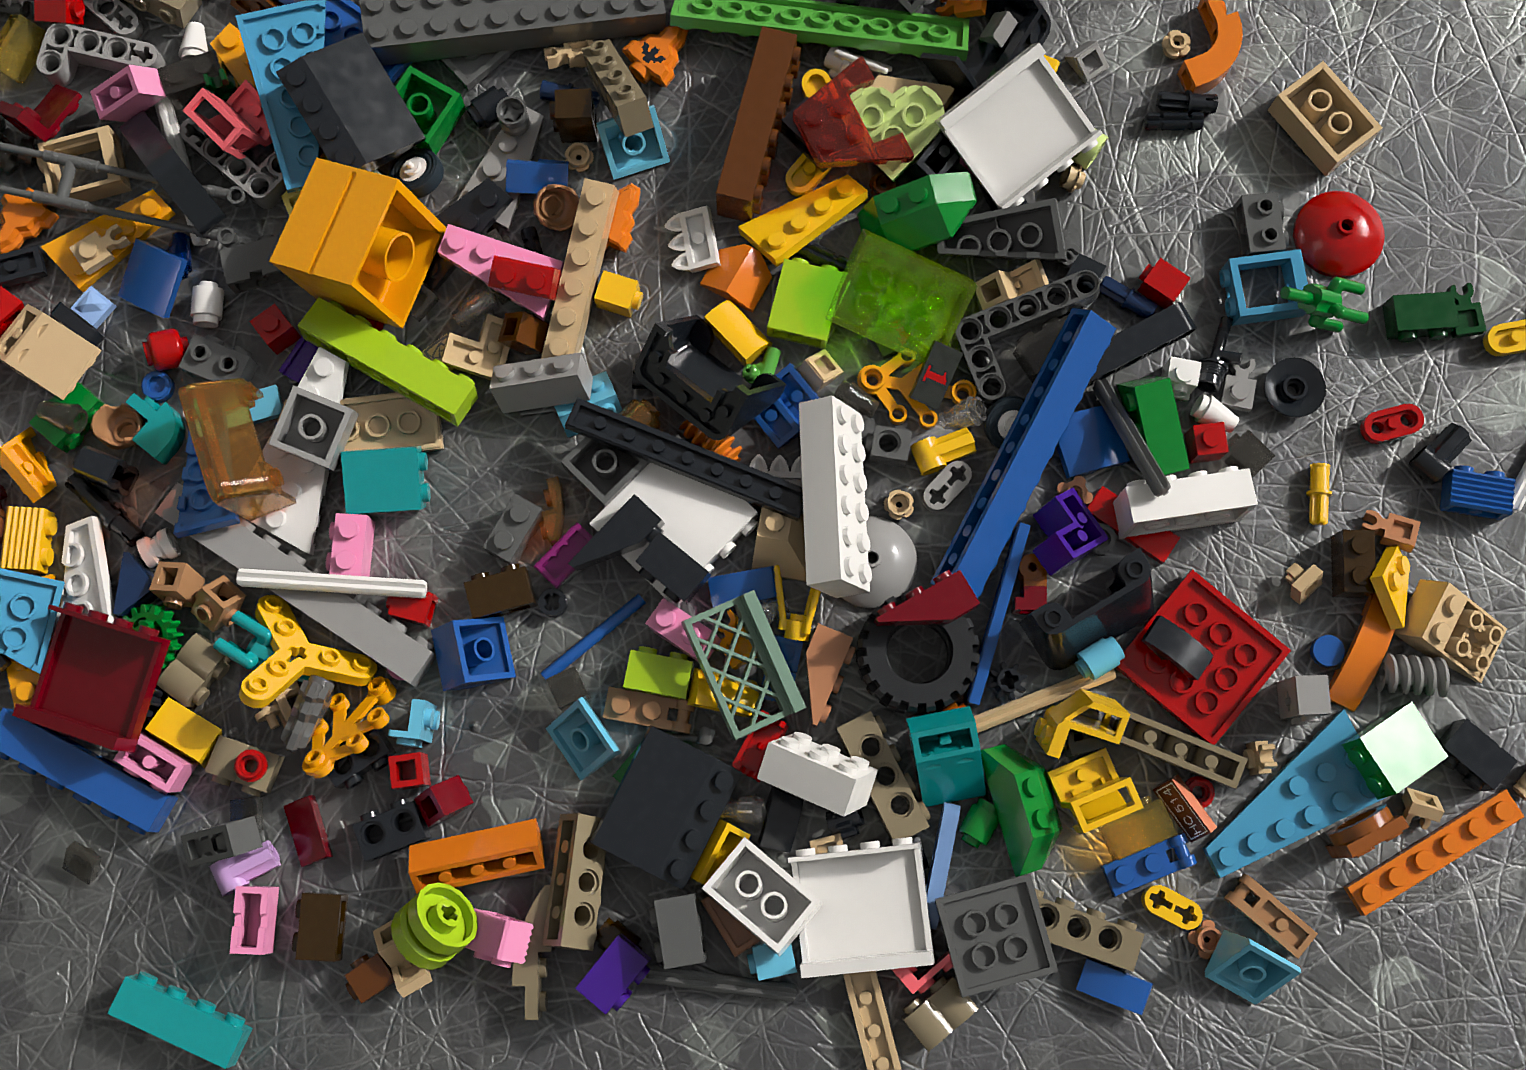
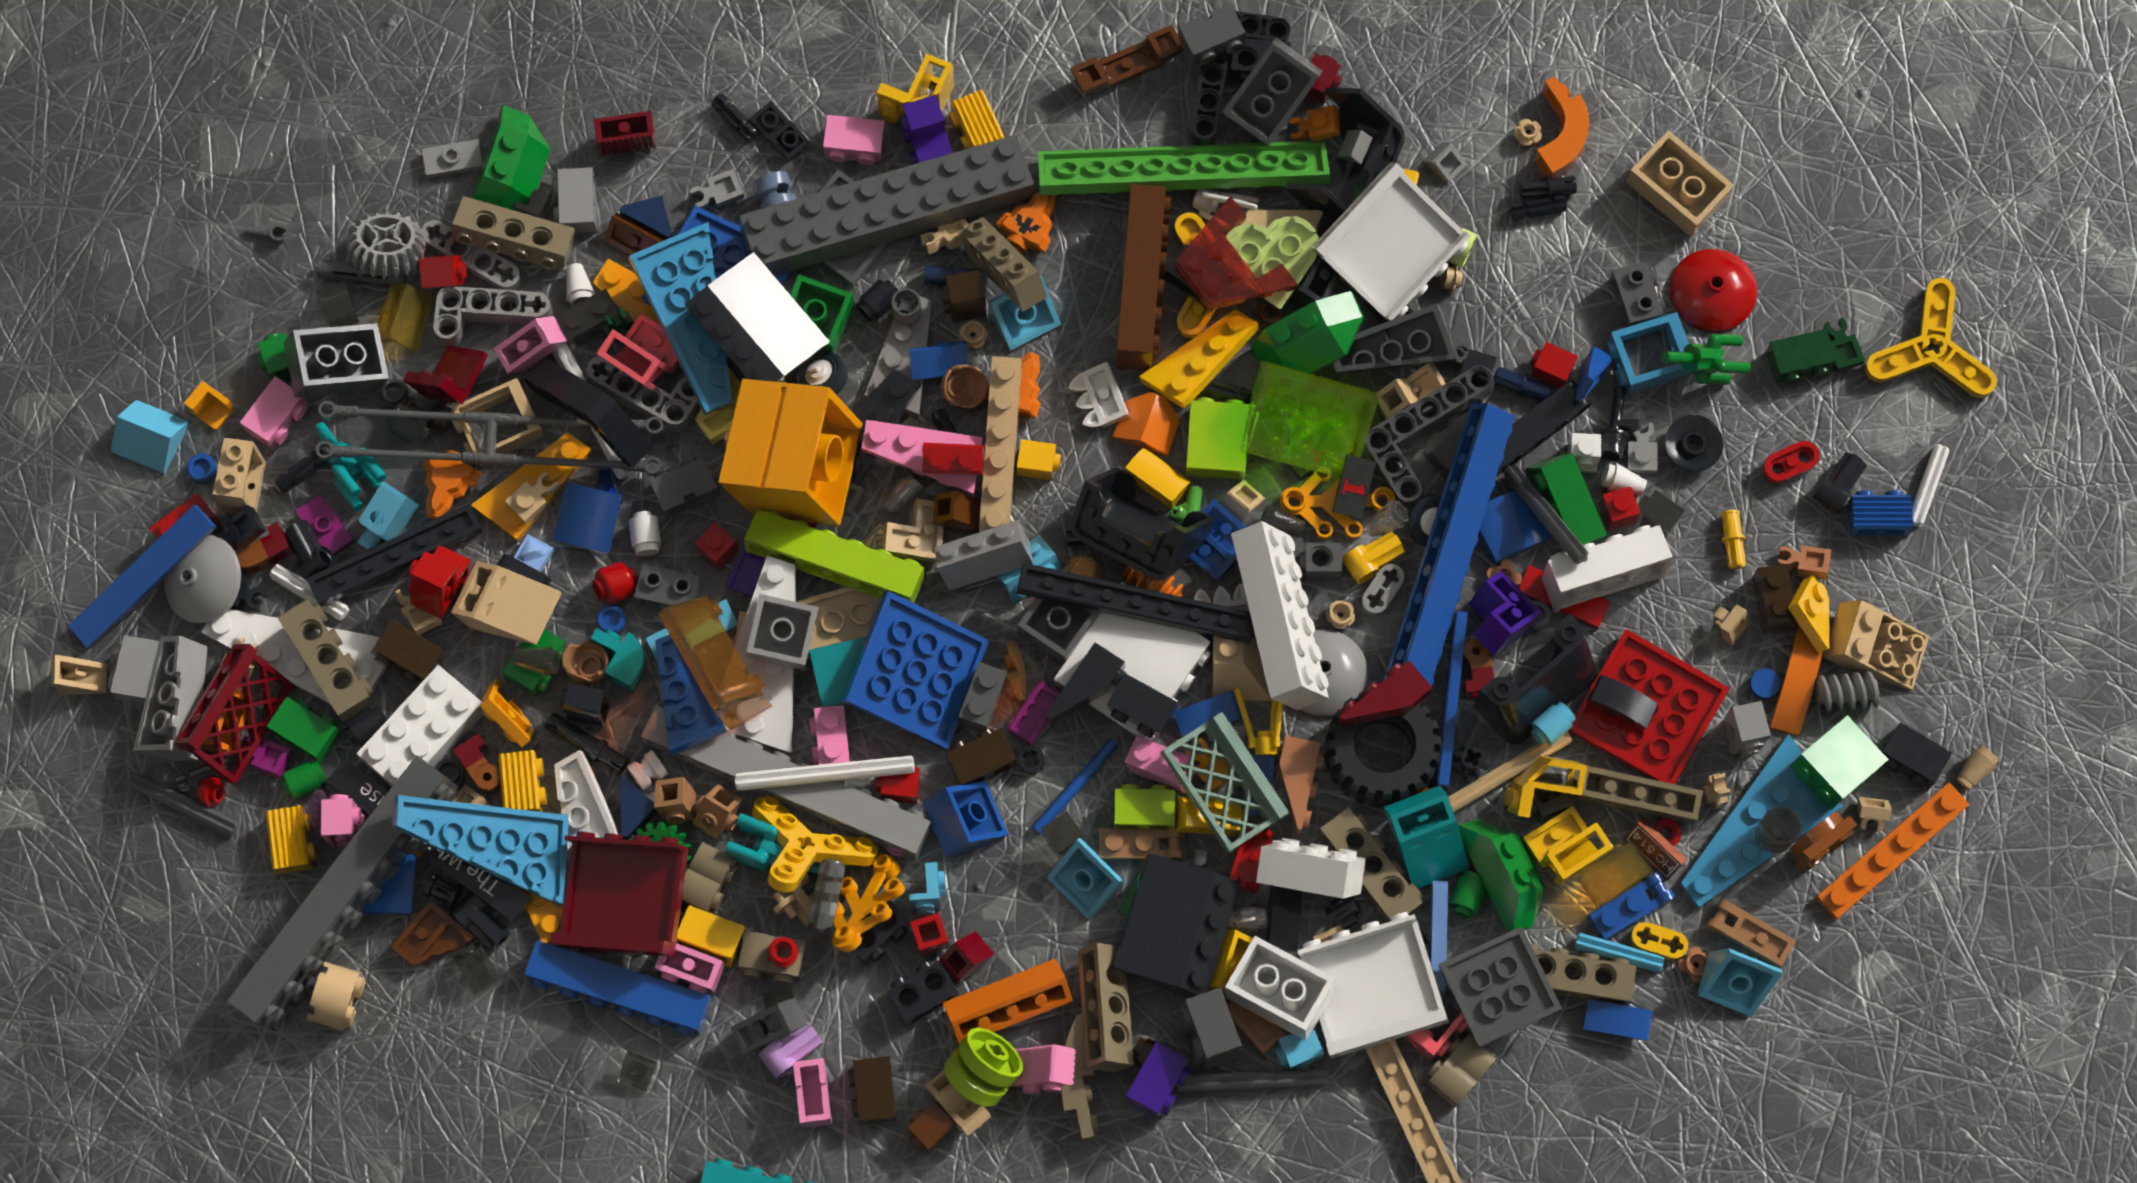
camera: 10 degrees left, 5 degrees down
dark red slope [283,795,333,867] -> none
none -> blue plate [842,591,989,750]
none -> medium azure axle [1574,933,1664,972]
none -> blue slope [1575,347,1612,402]
none -> clear smoke wheel [1755,807,1801,854]

